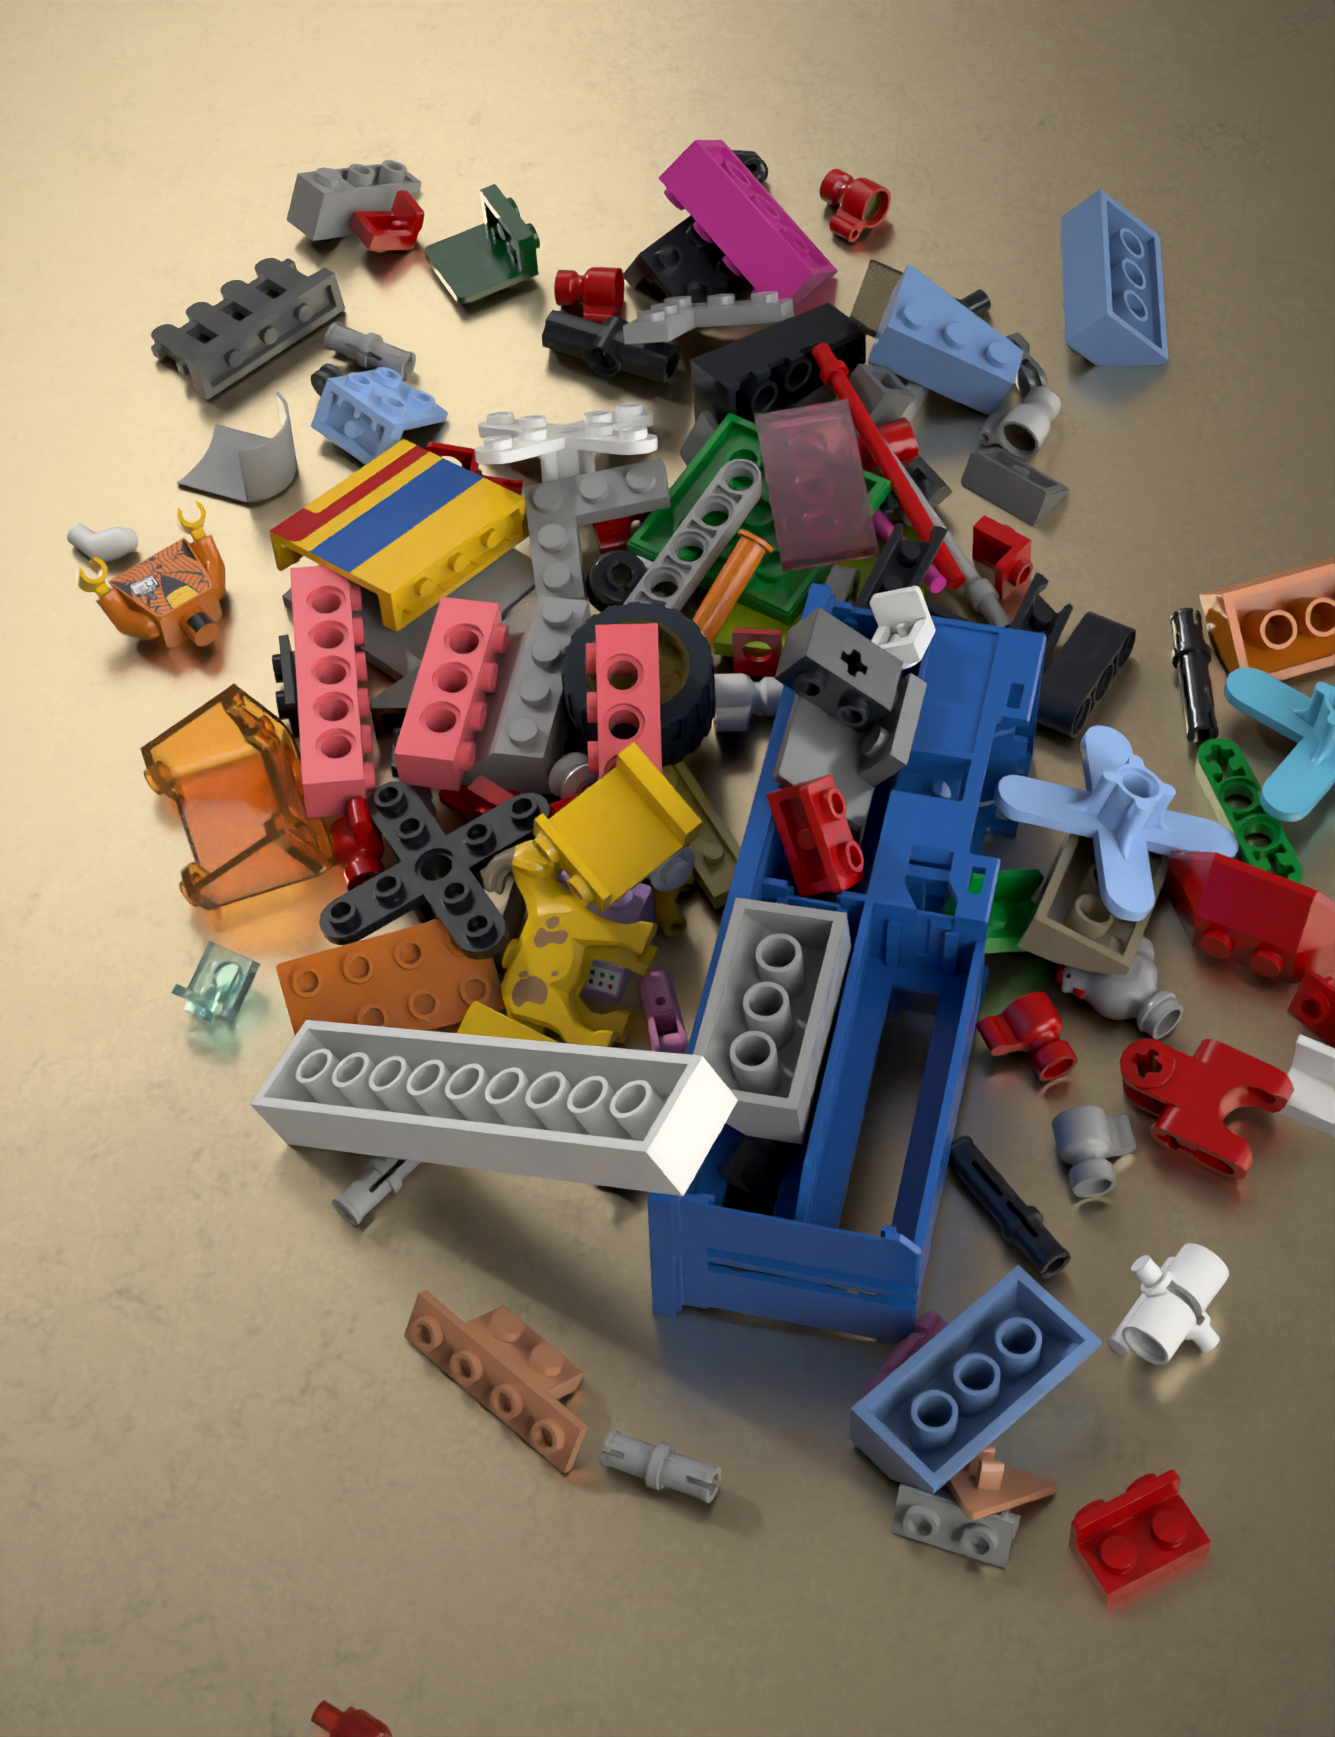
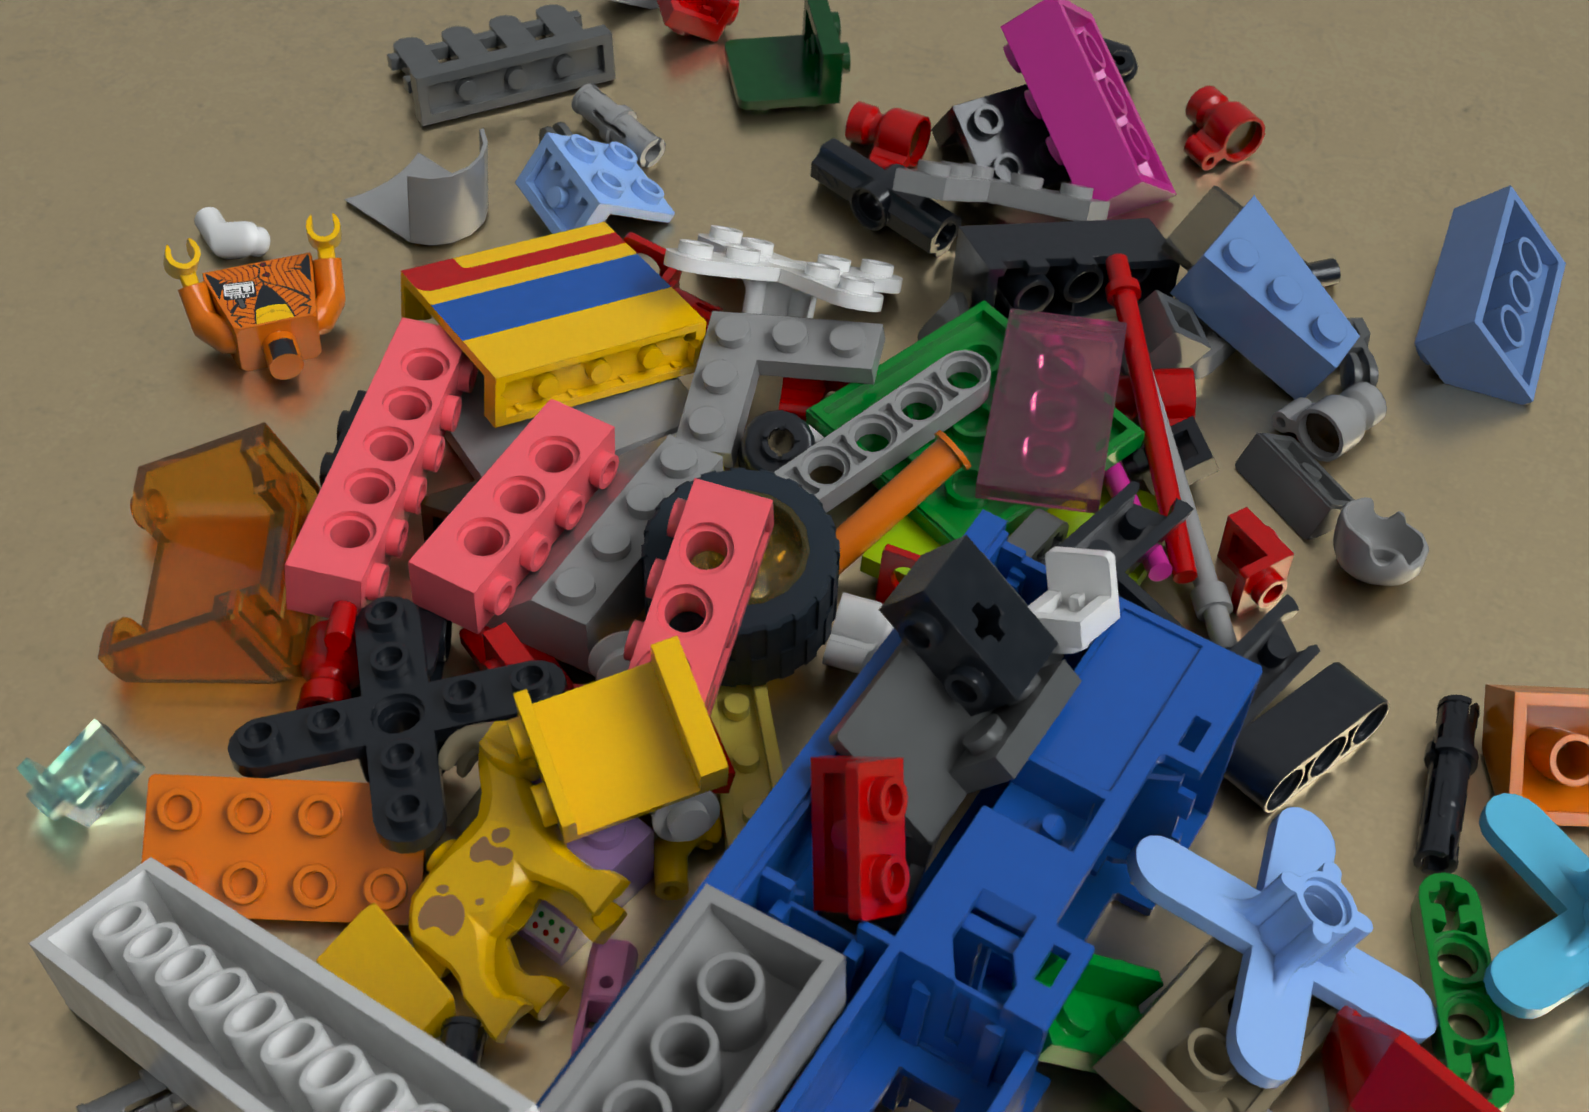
camera: 10 degrees right, 5 degrees down
none -> light grey hair [1333,497,1429,586]

